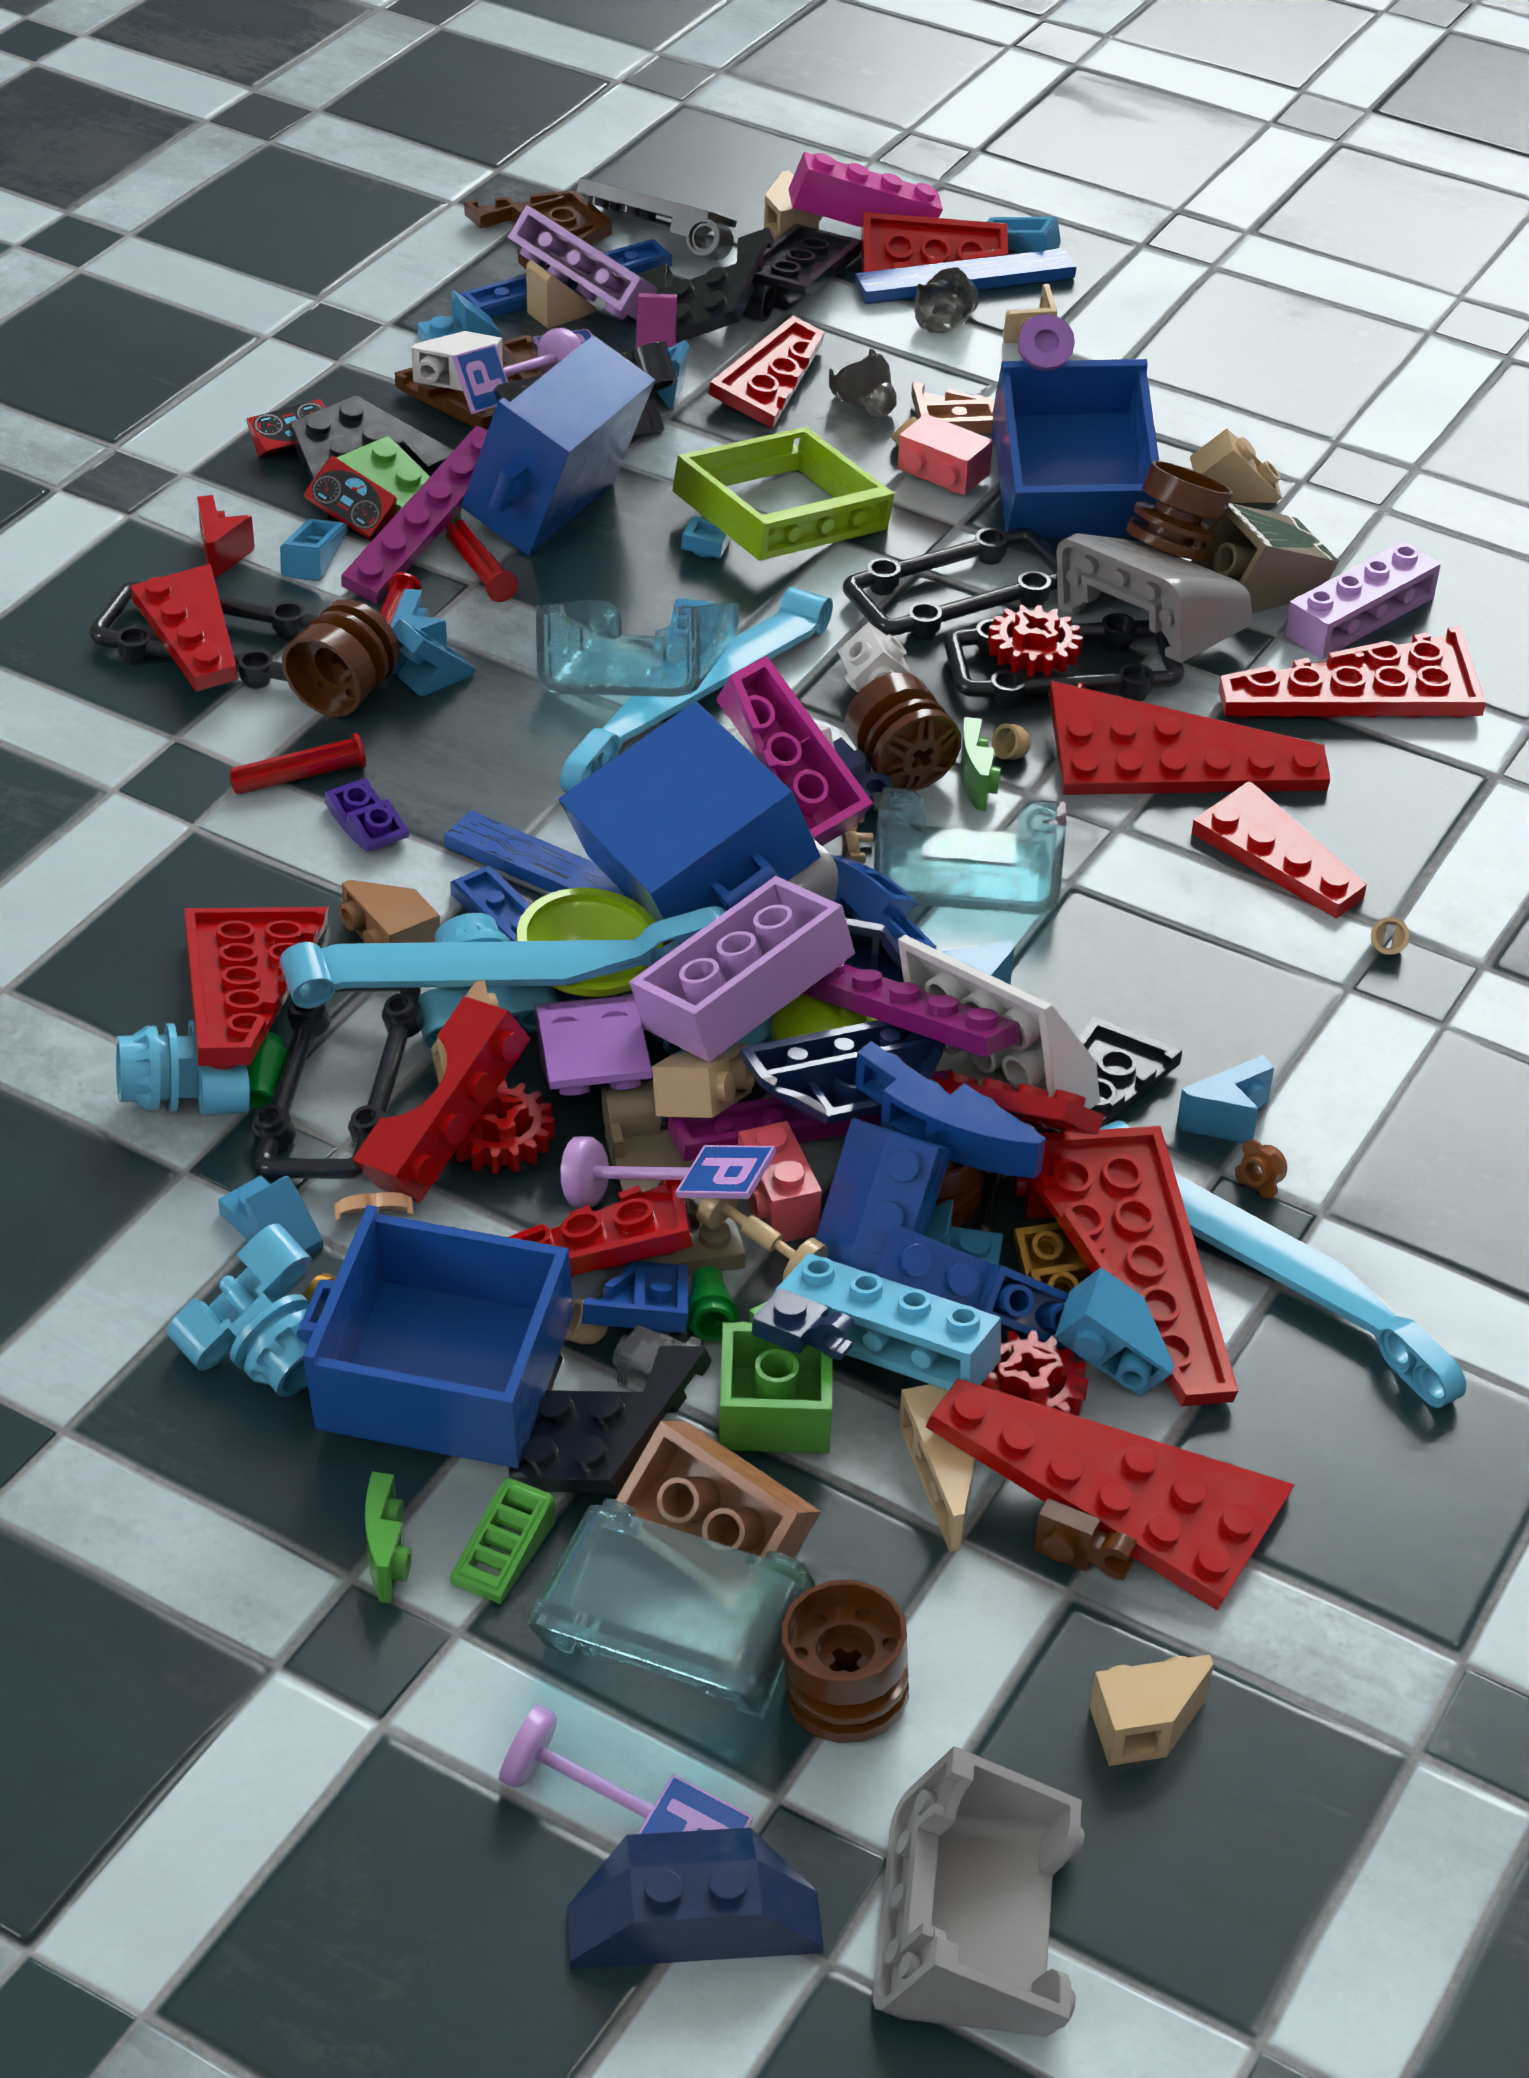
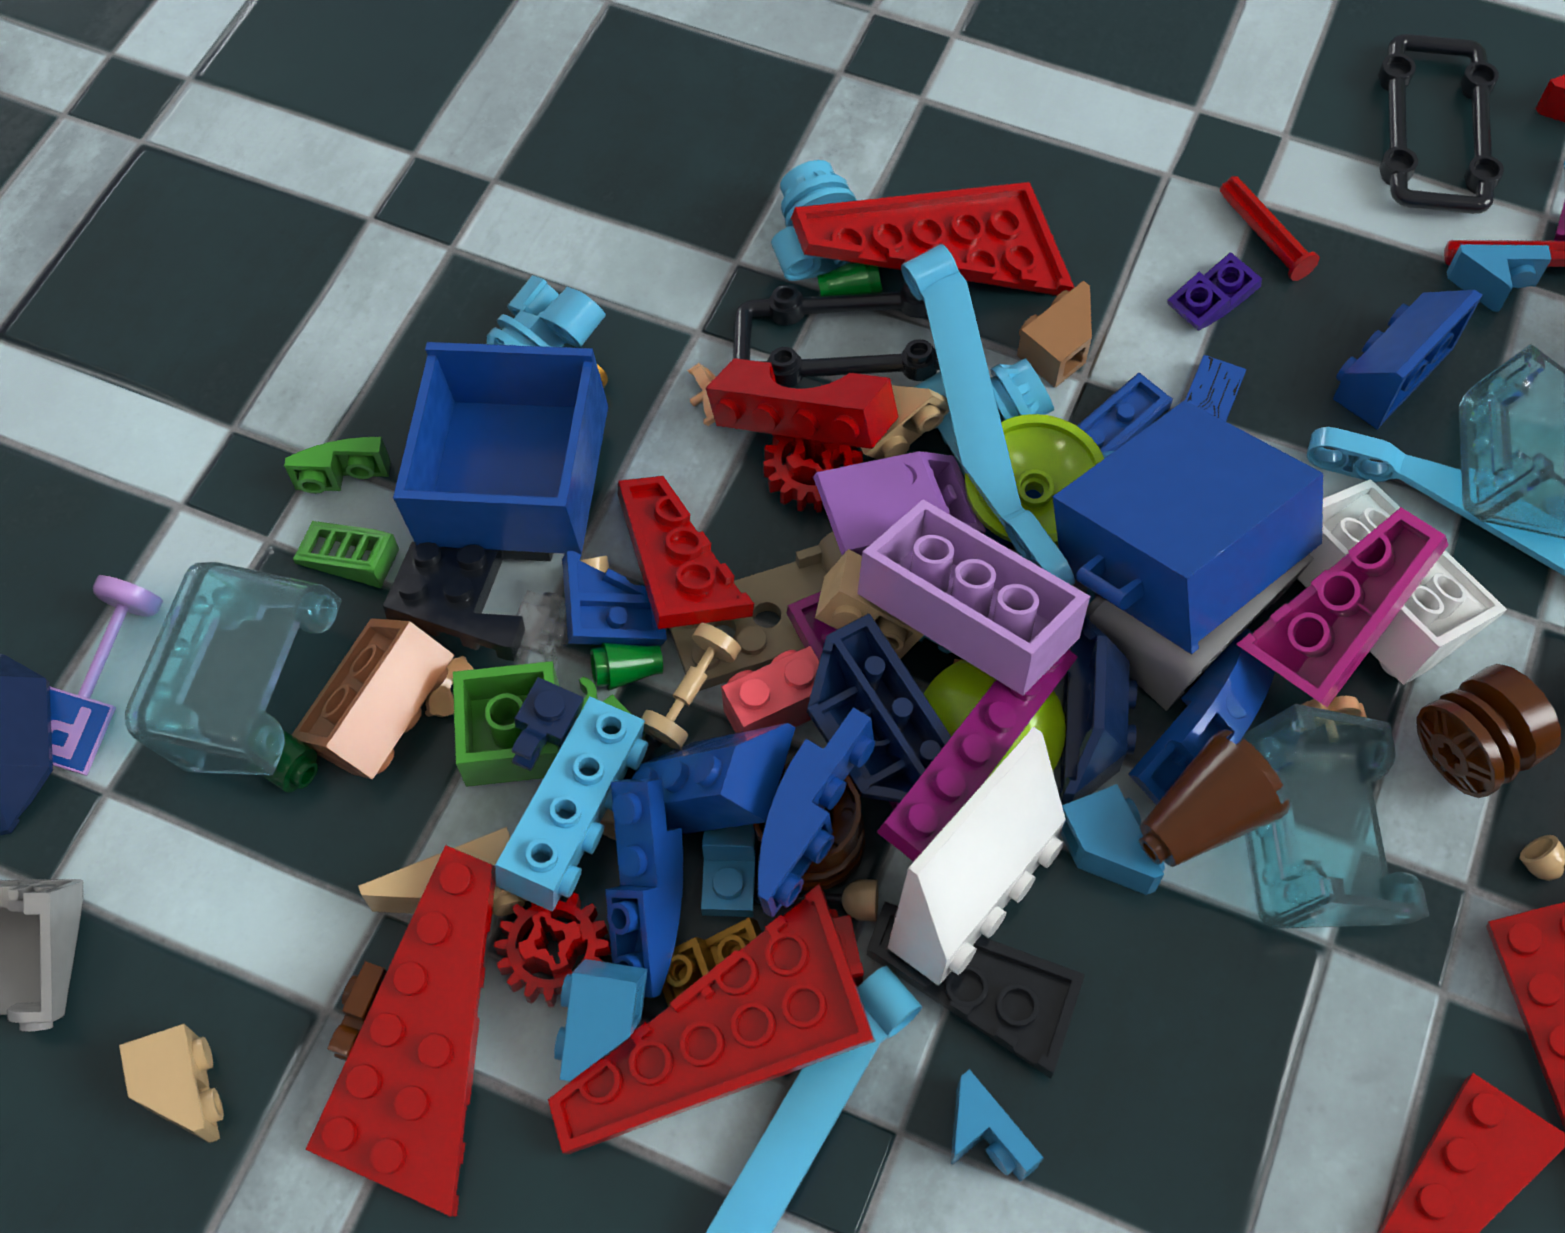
camera: 85 degrees right, 20 degrees up
red wing [130,564,238,692] -> none
dark azure slope [218,1175,324,1255] -> none
reddish brown wheel [282,599,400,717] -> none
dark azure slope [392,618,477,696] -> none
lavender piece [561,1136,777,1208] -> none
reddish brown wheel [781,1580,909,1743] -> none
dark blue plate [833,737,894,810] -> none
red wing [931,1072,1104,1135] -> none
bright green slope [960,717,1001,811] -> none
dark orange plate [1235,1139,1287,1199] -> none
none -> reddish brown cone [1139,729,1291,867]
none -> blue slope [1333,290,1483,429]

